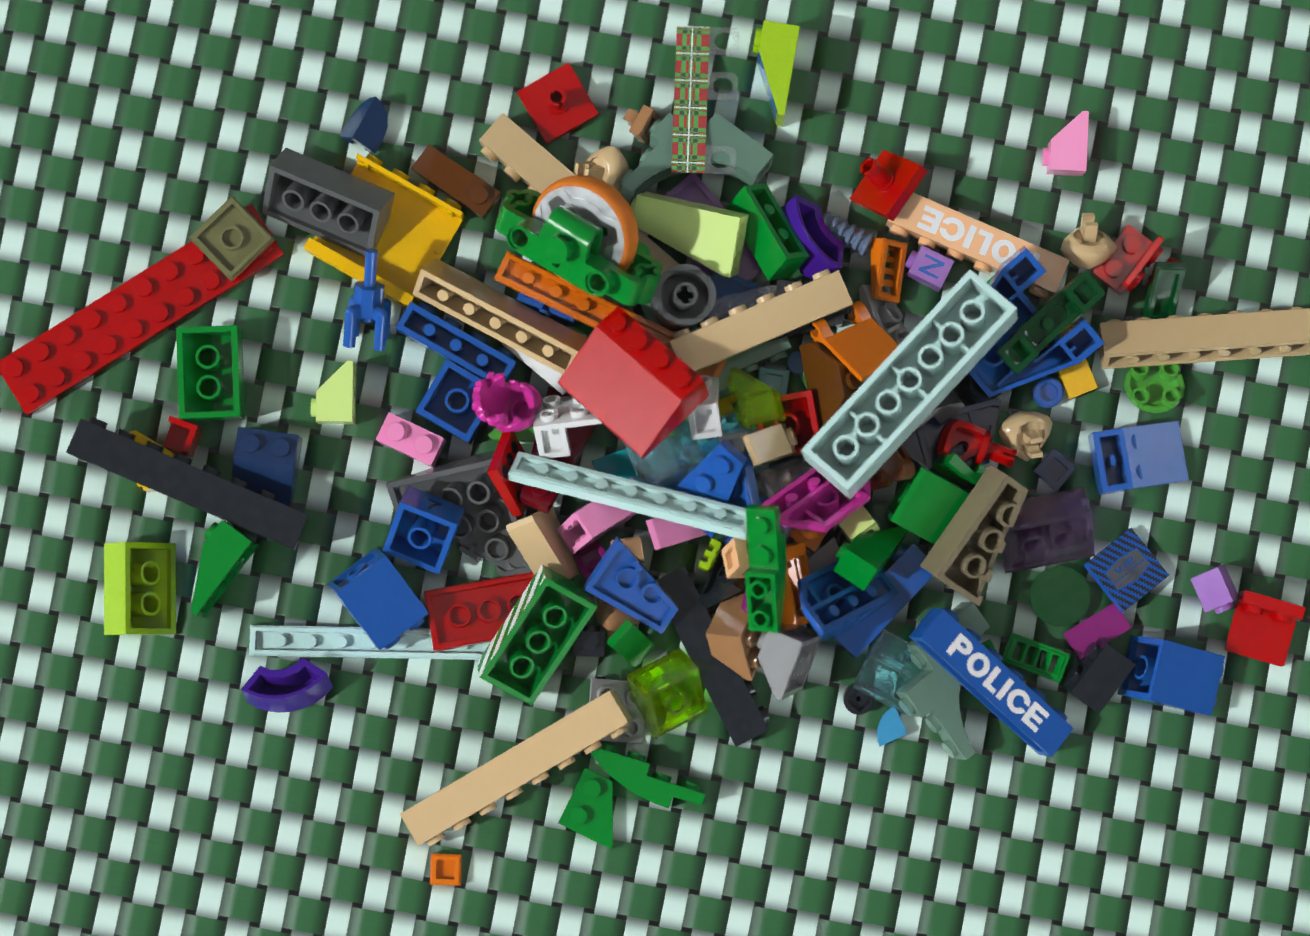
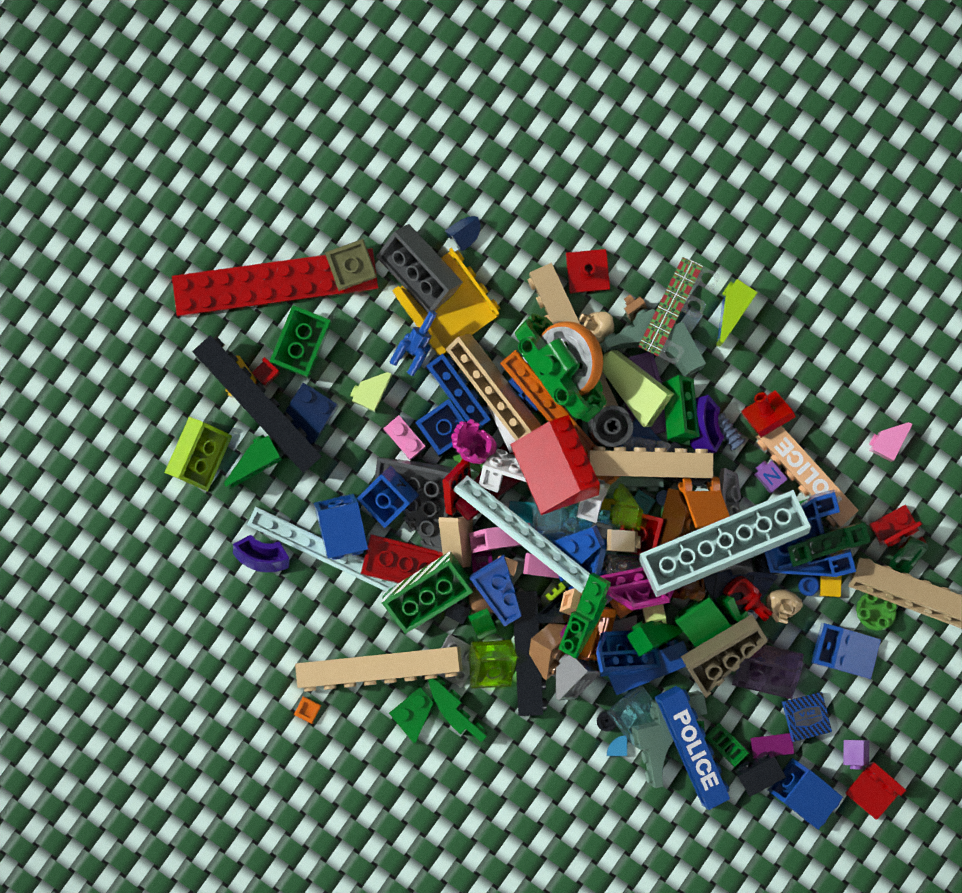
camera: 20 degrees right, 0 degrees up
reddish brown slope [411,144,502,220] -> none
orange slope [871,238,908,303] -> none
dark green tile [1029,566,1091,627] -> none
dark blue plate [1033,448,1077,492] -> none
tan piece [1060,213,1118,269] -> none

